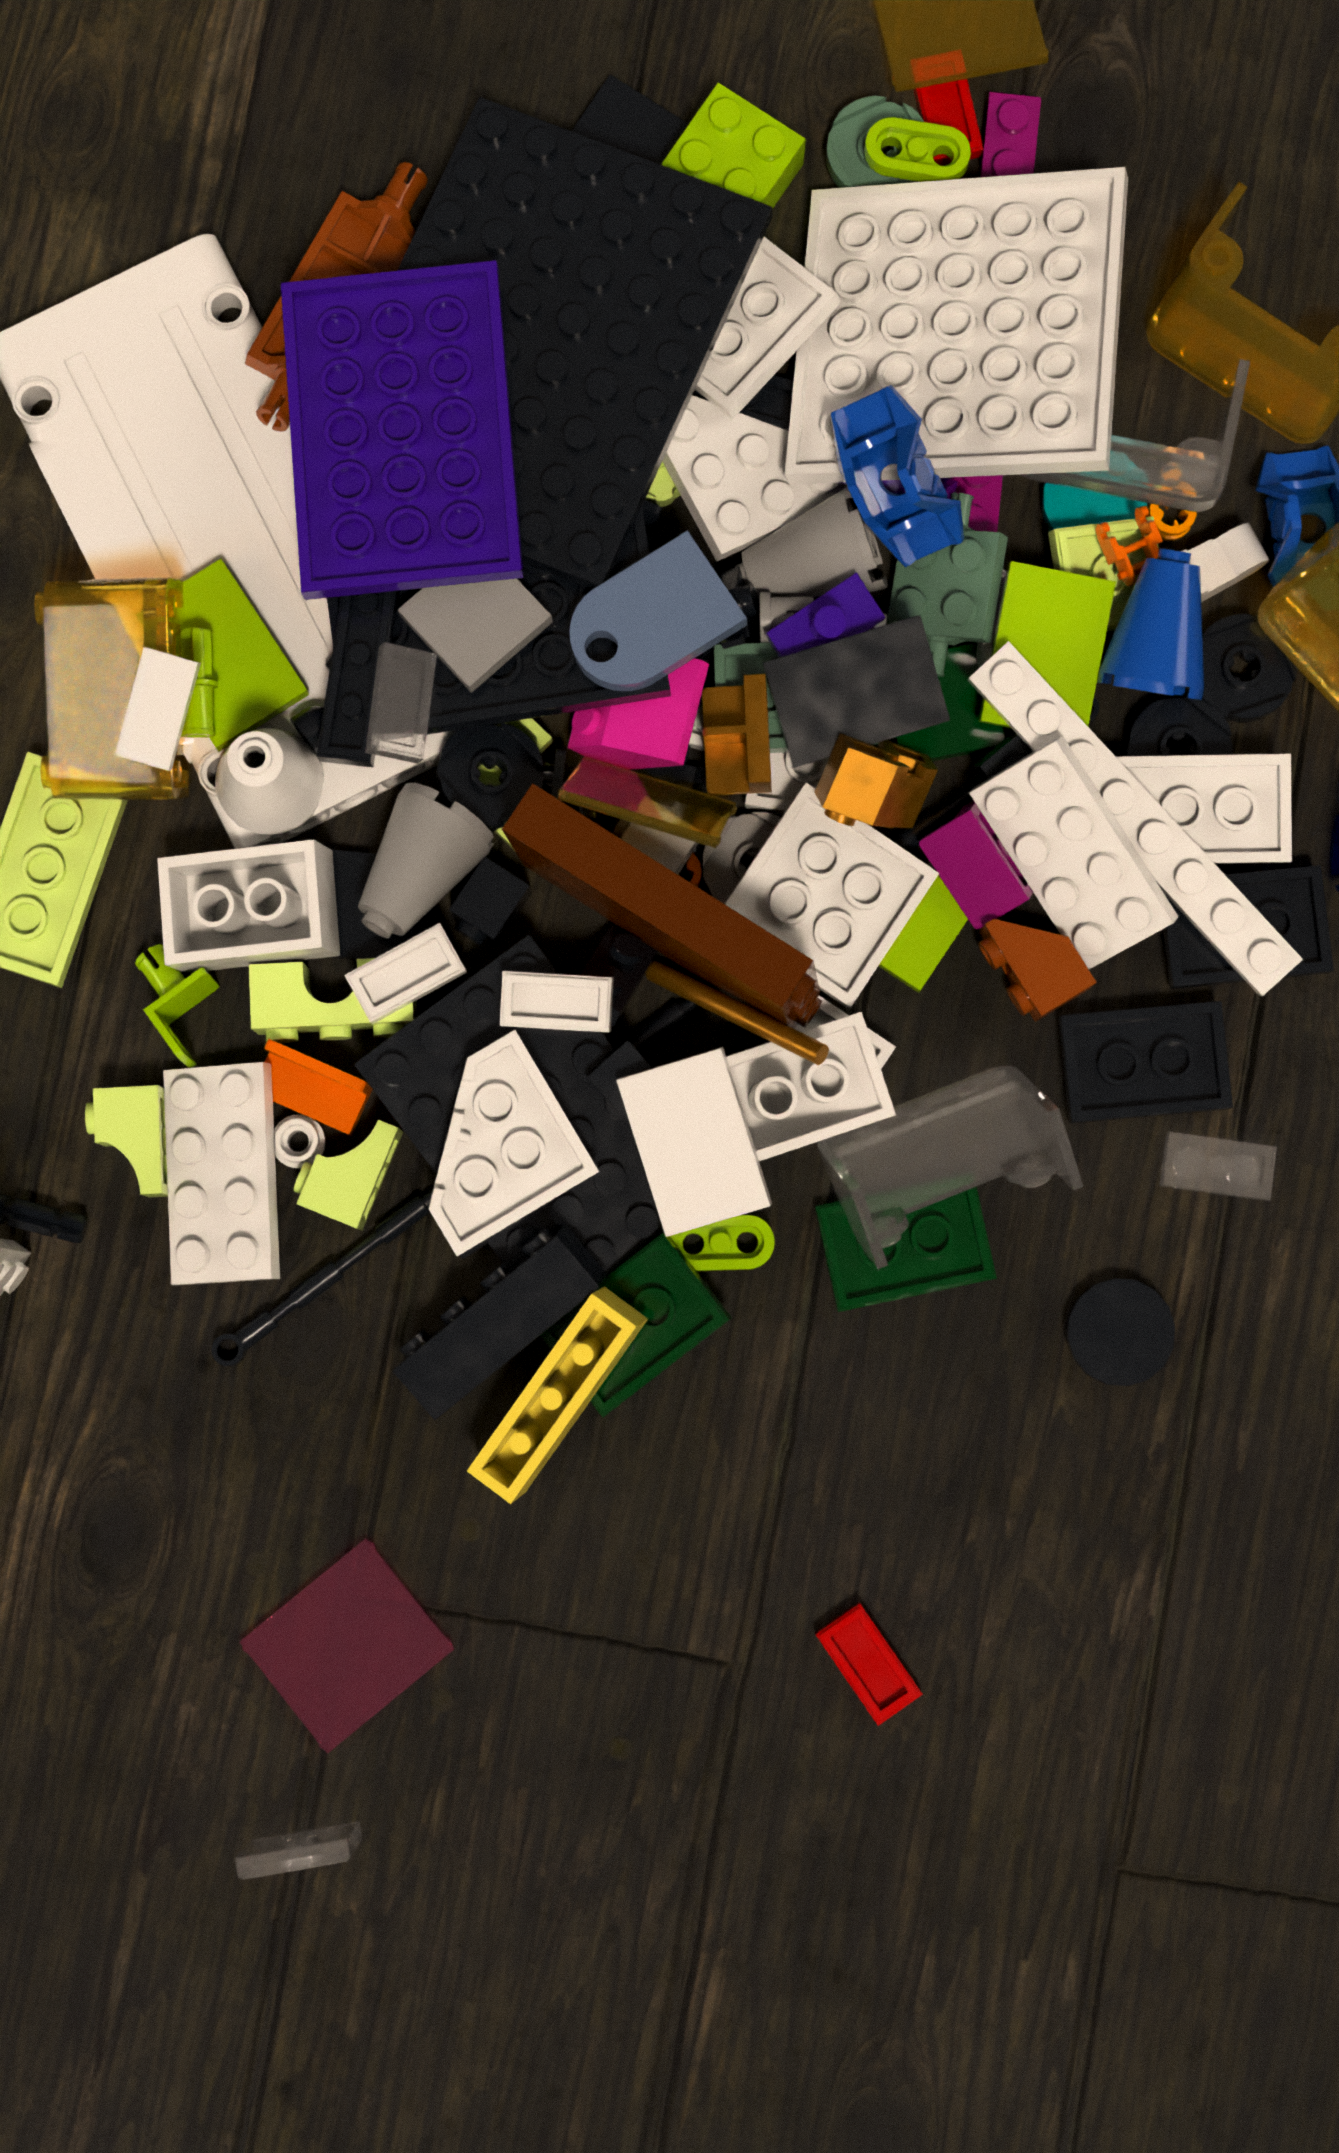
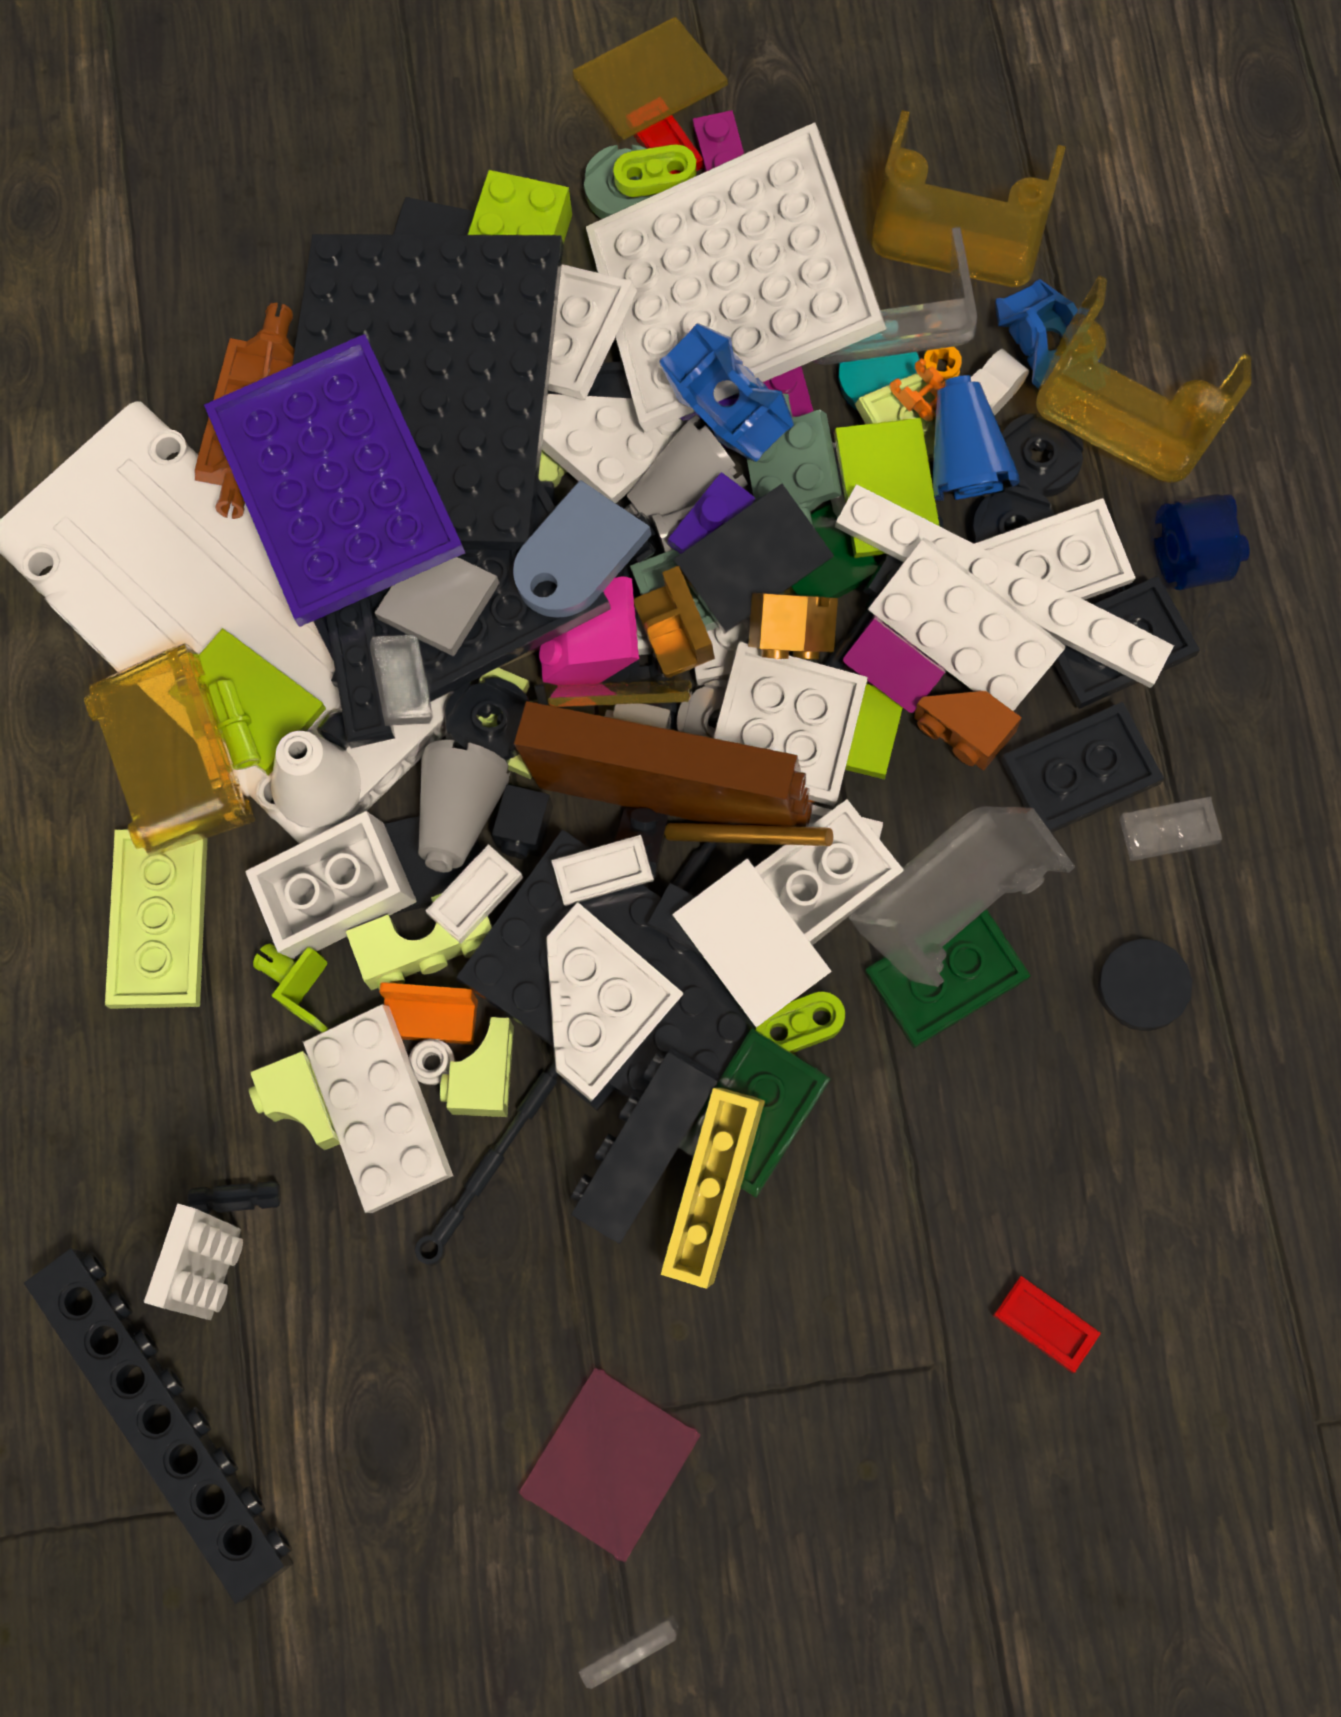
camera: 15 degrees left, 10 degrees down
white tile [114,647,201,771] -> none

